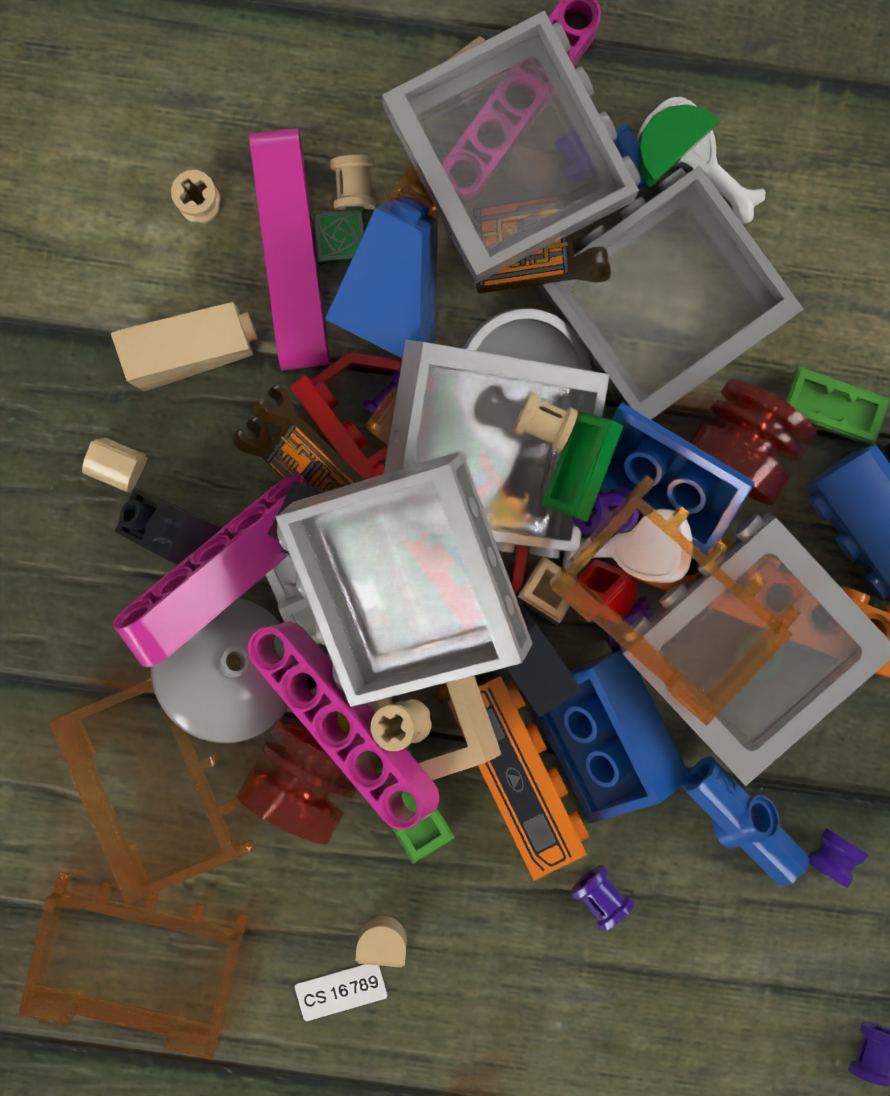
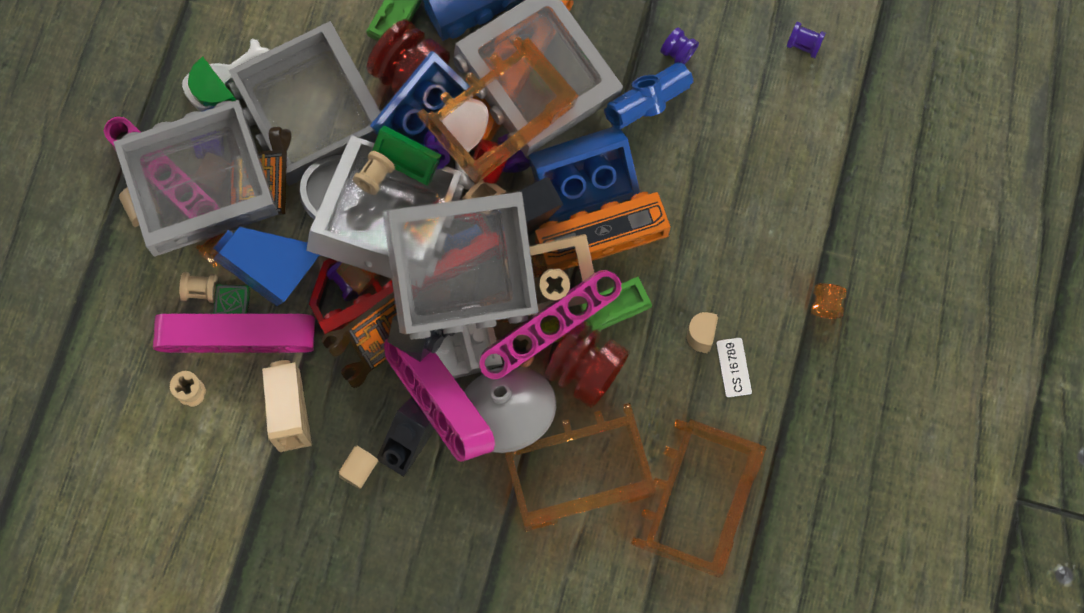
camera: 80 degrees left, 15 degrees down
dark purple bush [570,865,635,931] -> none

